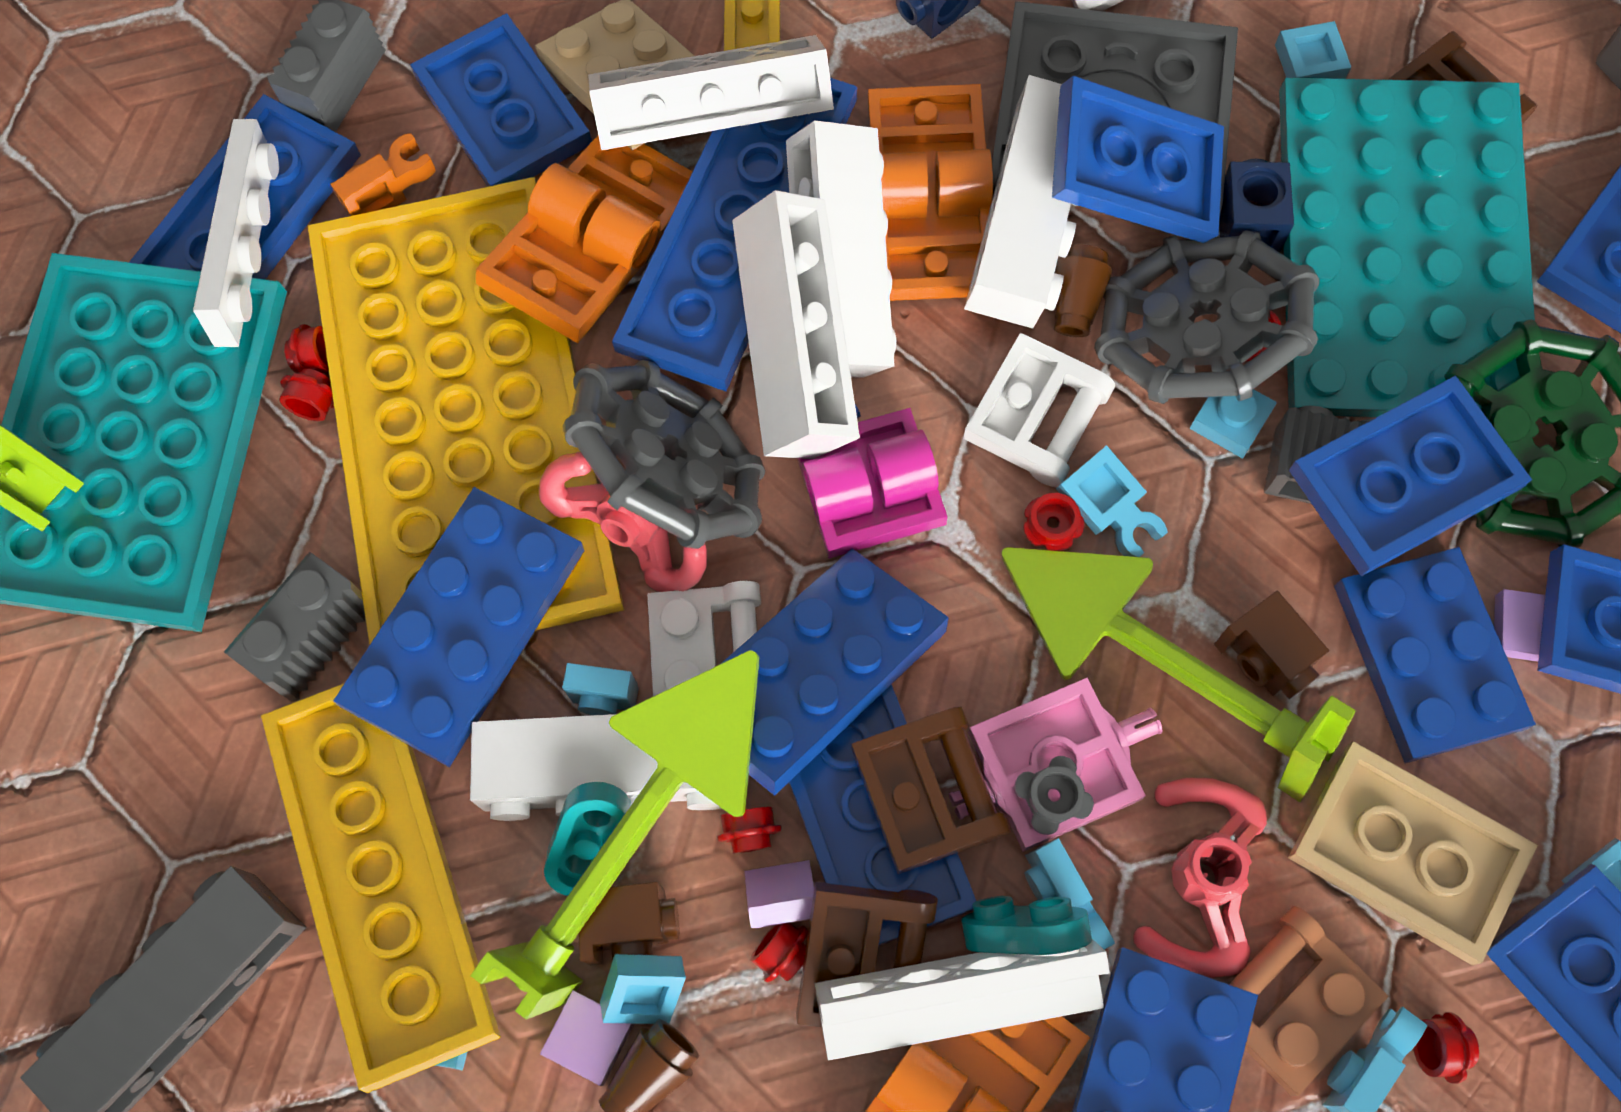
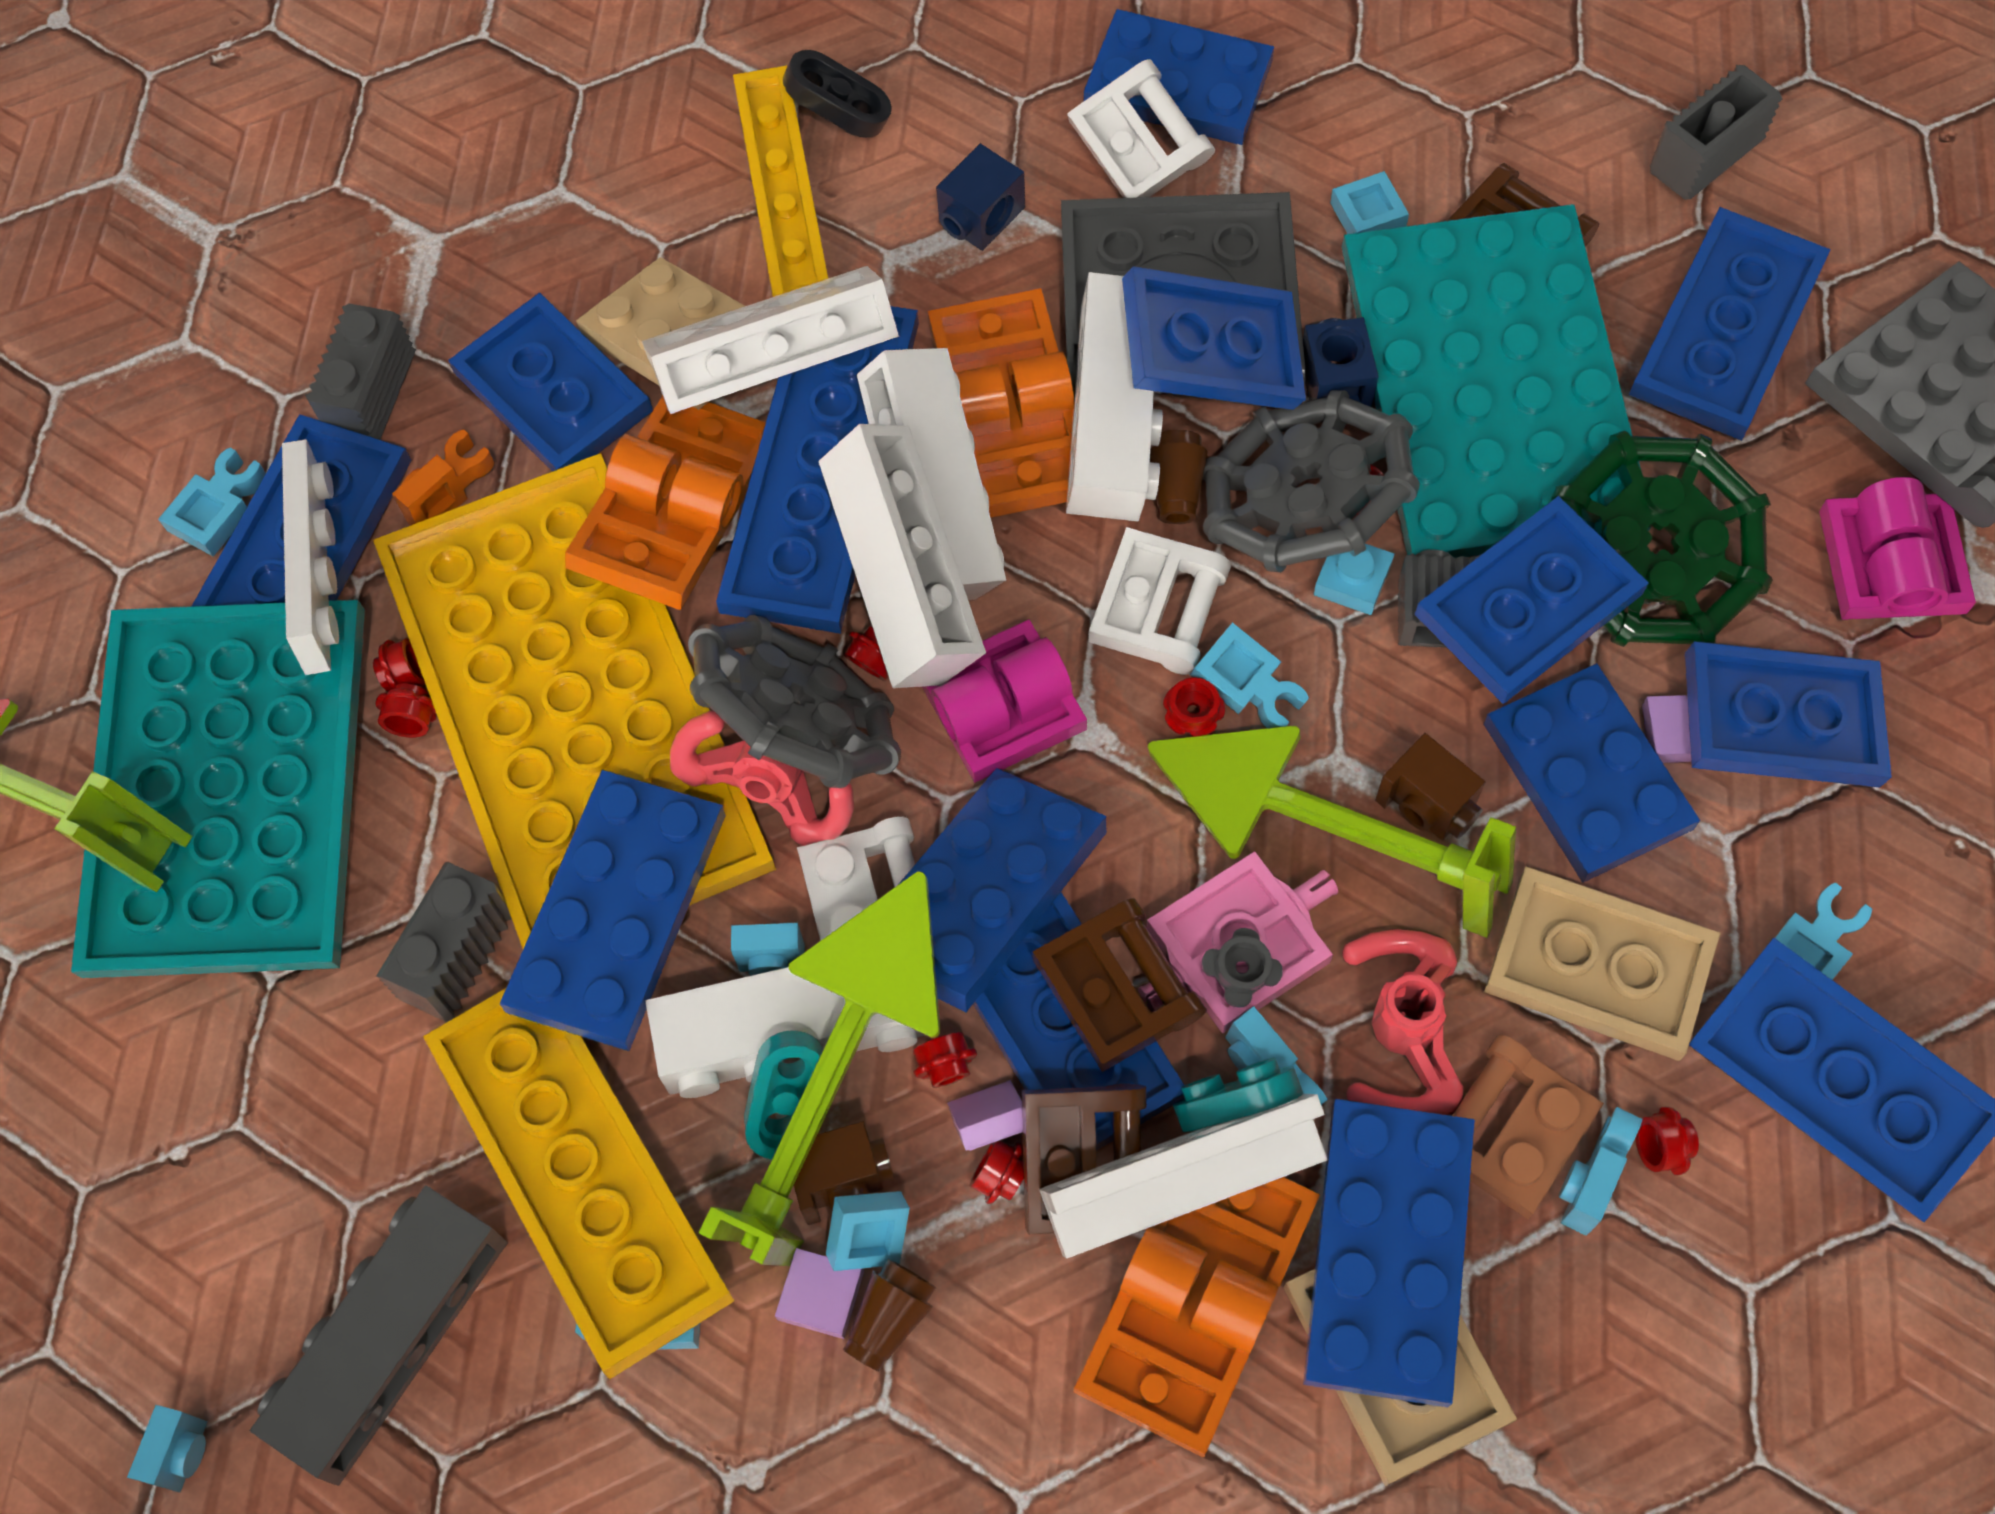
camera: 10 degrees left, 5 degrees down
none -> medium azure plate [158,447,266,557]
none -> red plate [844,626,889,681]

